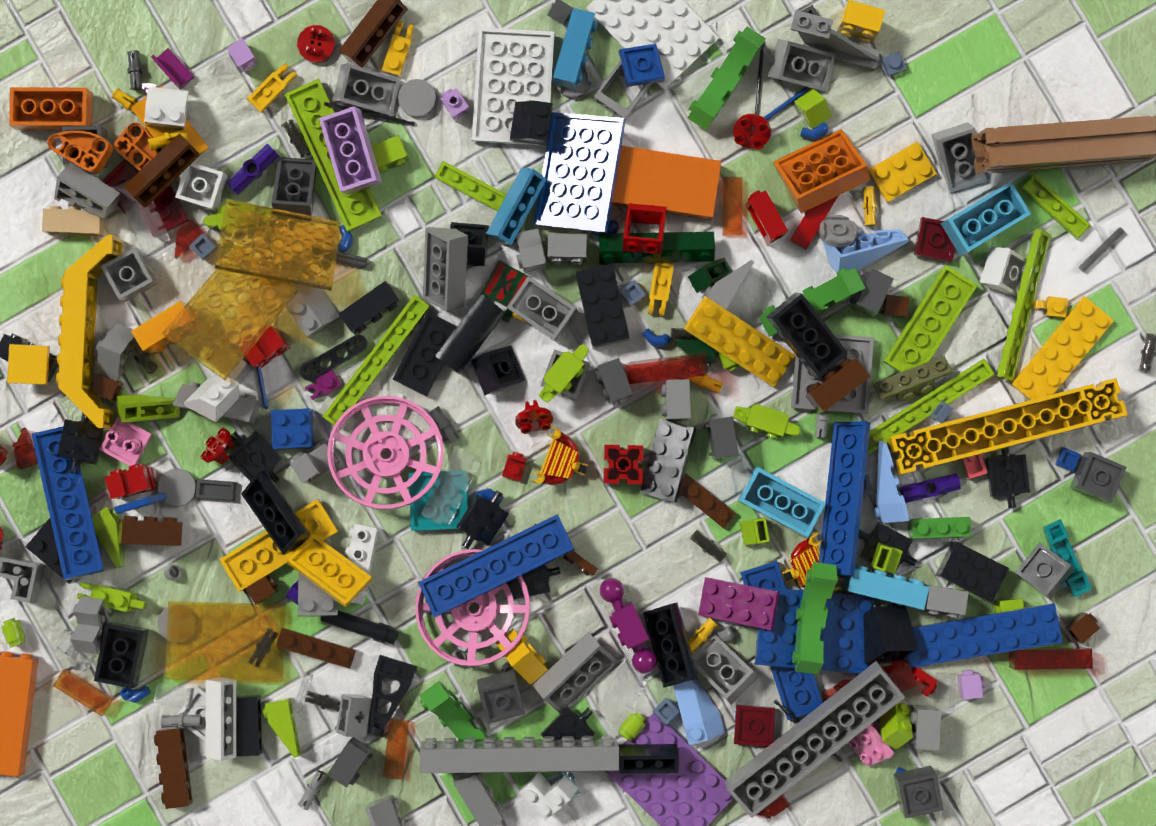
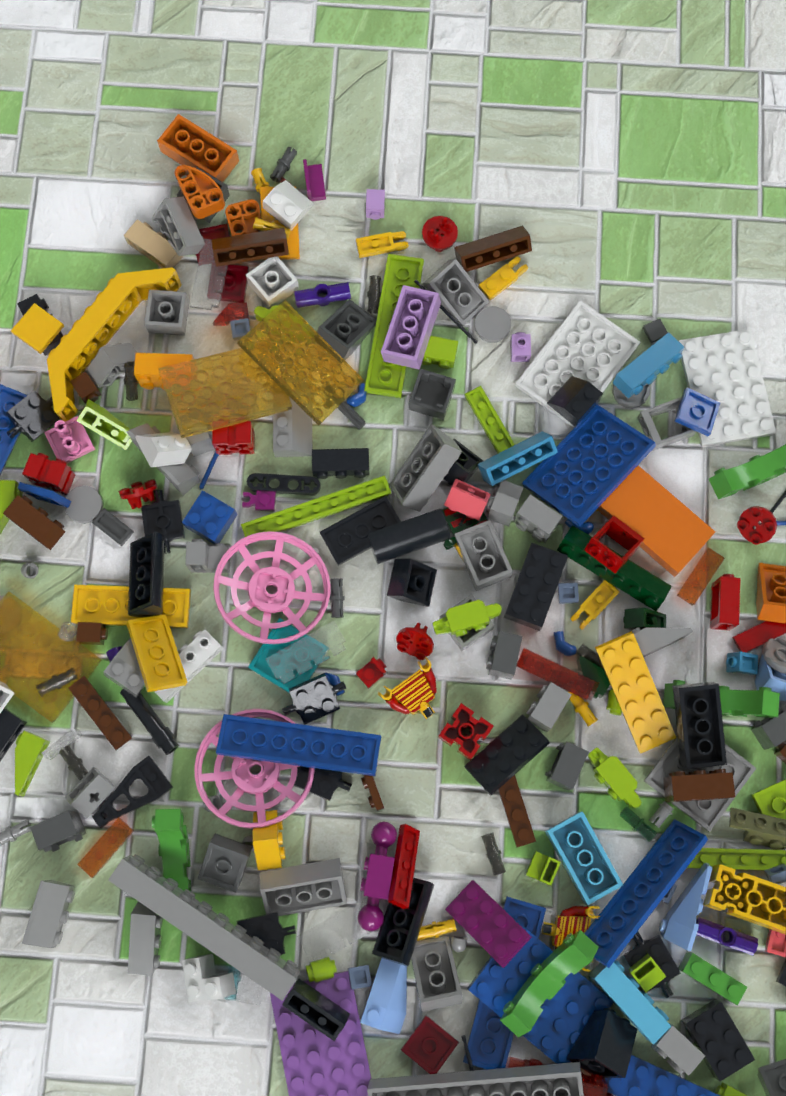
camera: 30 degrees right, 10 degrees down
none -> clear bush [58,622,78,641]
none -> red plate [388,824,420,909]
none -> dark grey container [409,368,456,420]
none -> coral brick [444,479,490,521]
none -> clear green axle [619,807,657,842]
none -> dark azure bracket [726,652,758,675]

